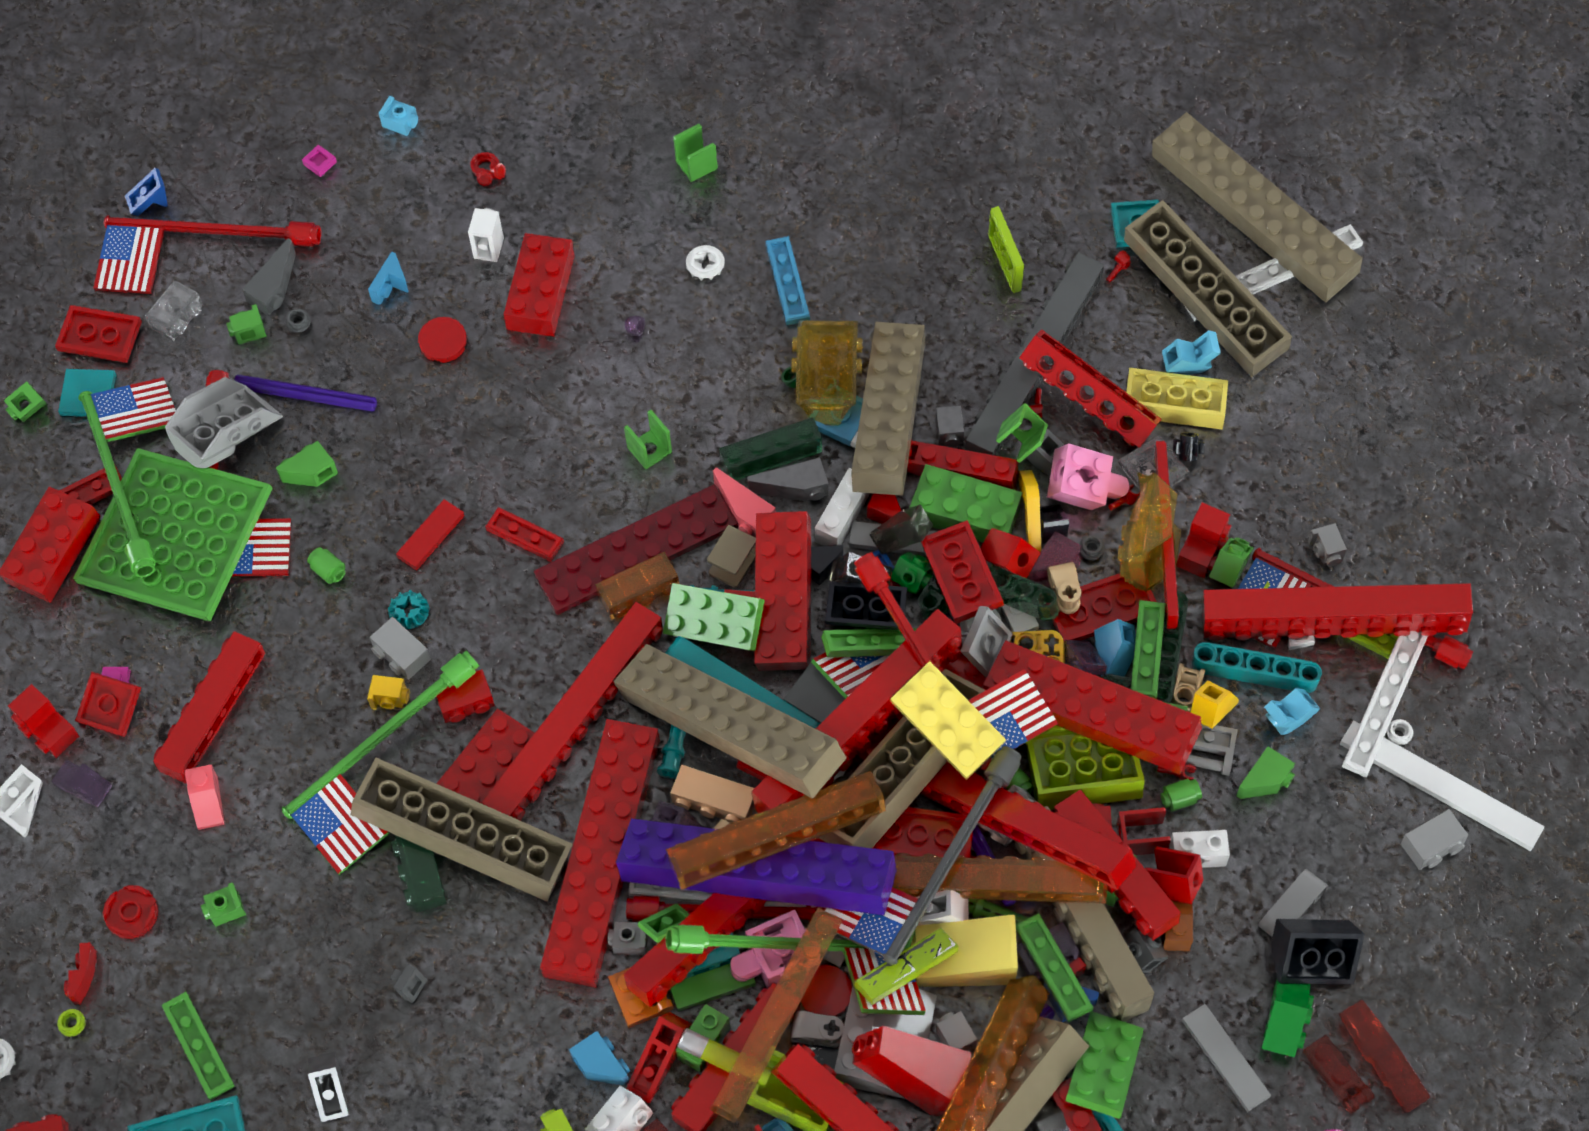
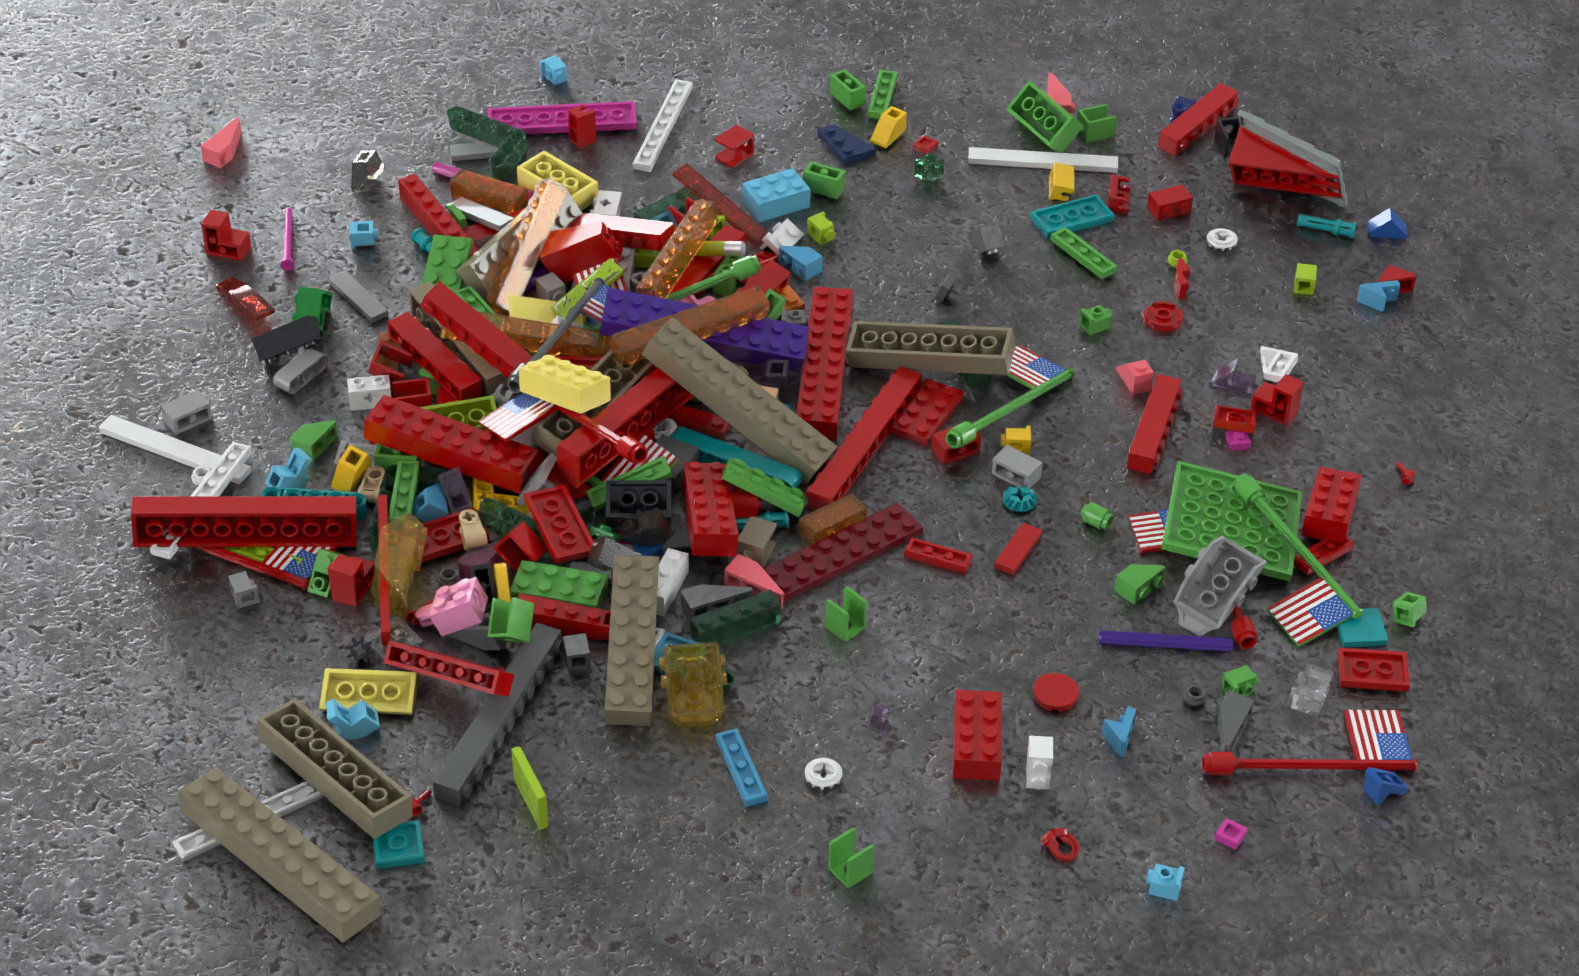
camera: 170 degrees right, 20 degrees down
clear red plate [1303,1034,1375,1114] -> none

